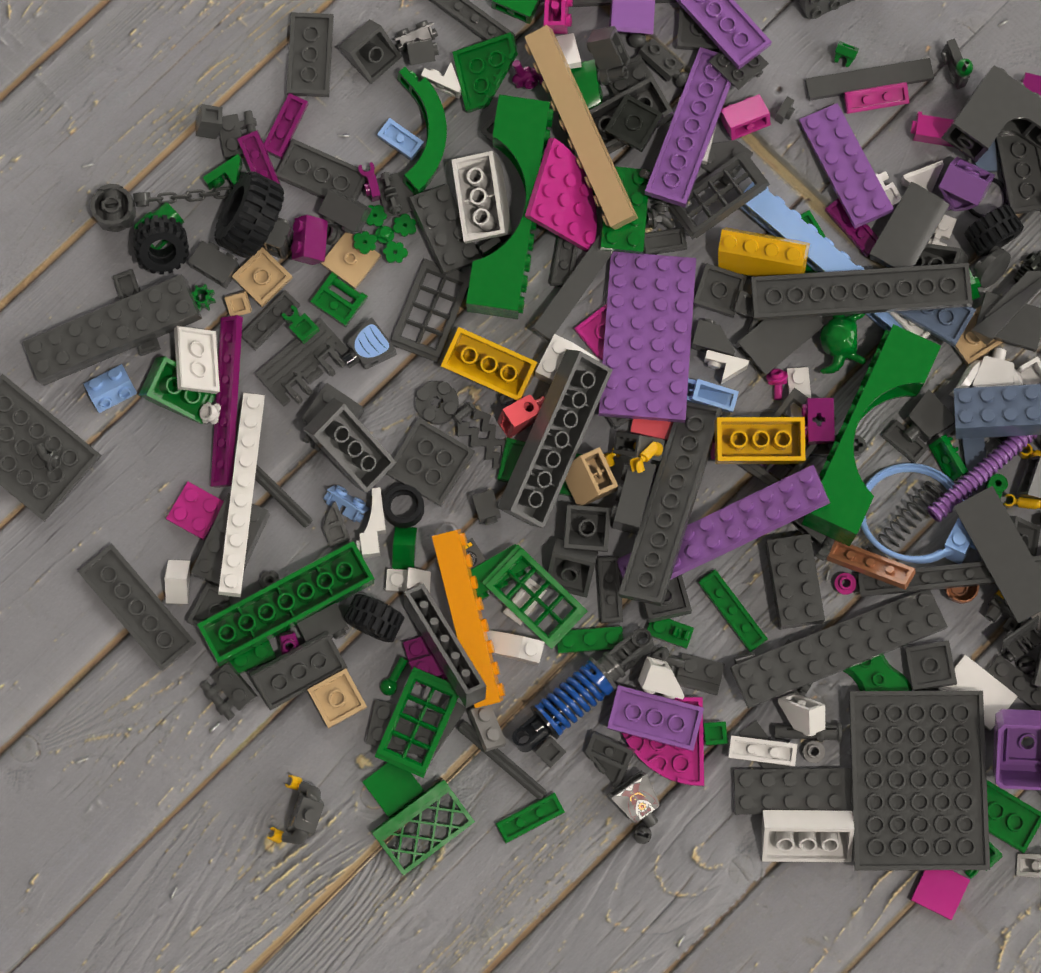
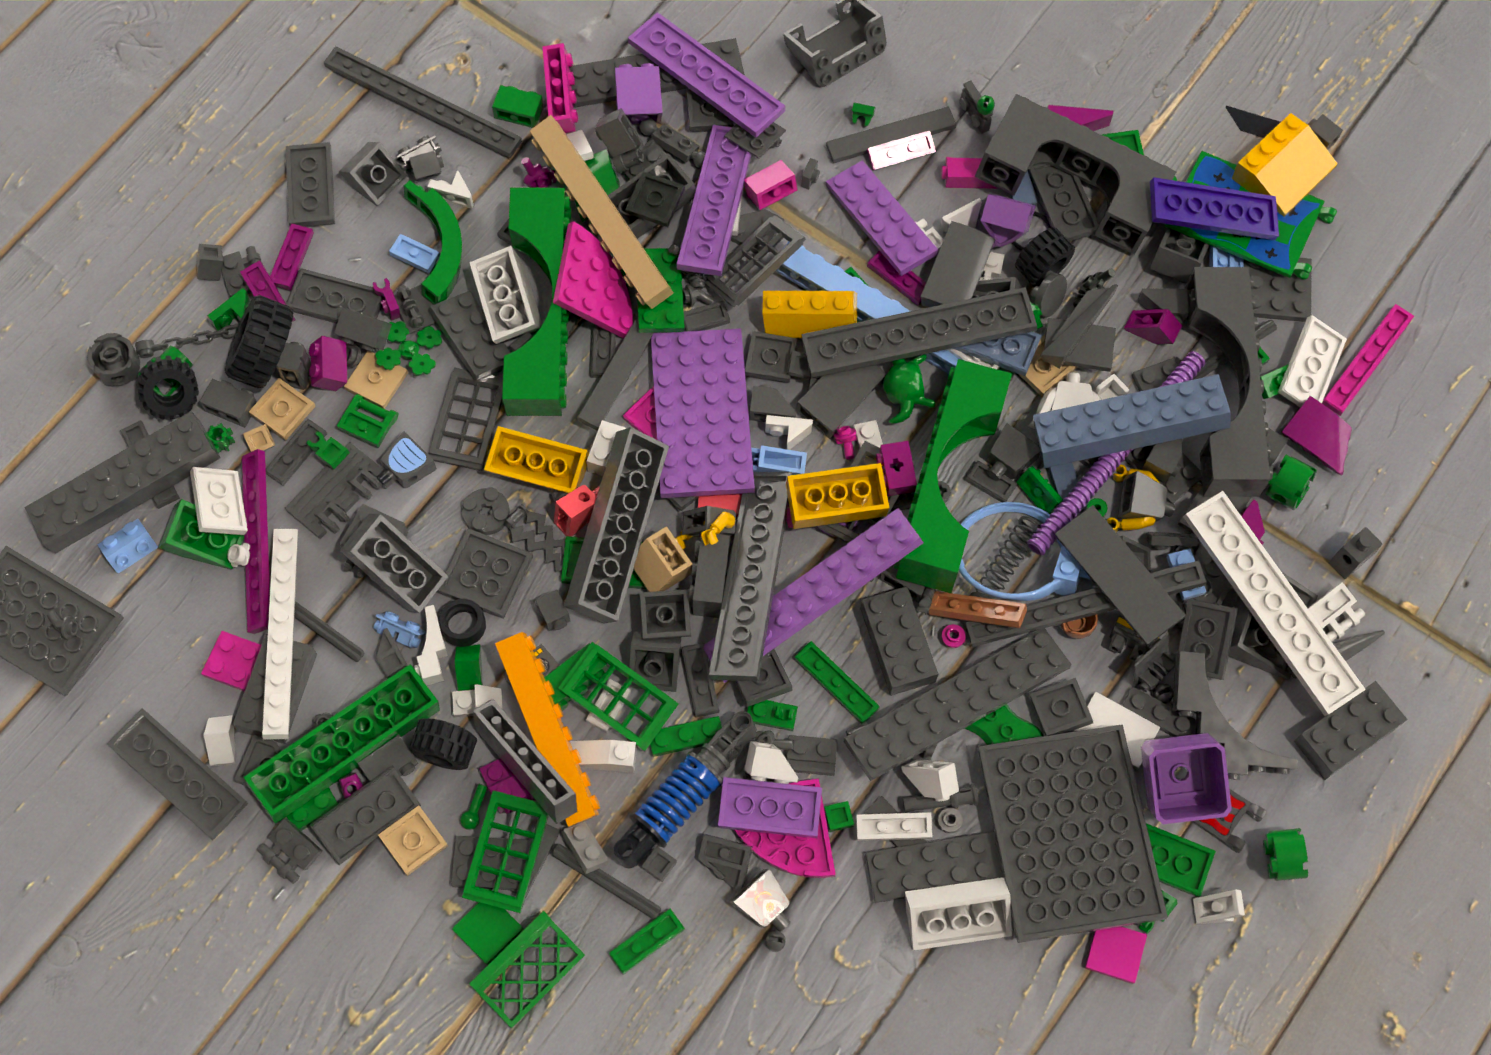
camera: 10 degrees left, 10 degrees down
dark grey torso [267,775,324,845] -> none
green plate [452,32,518,113] -> none

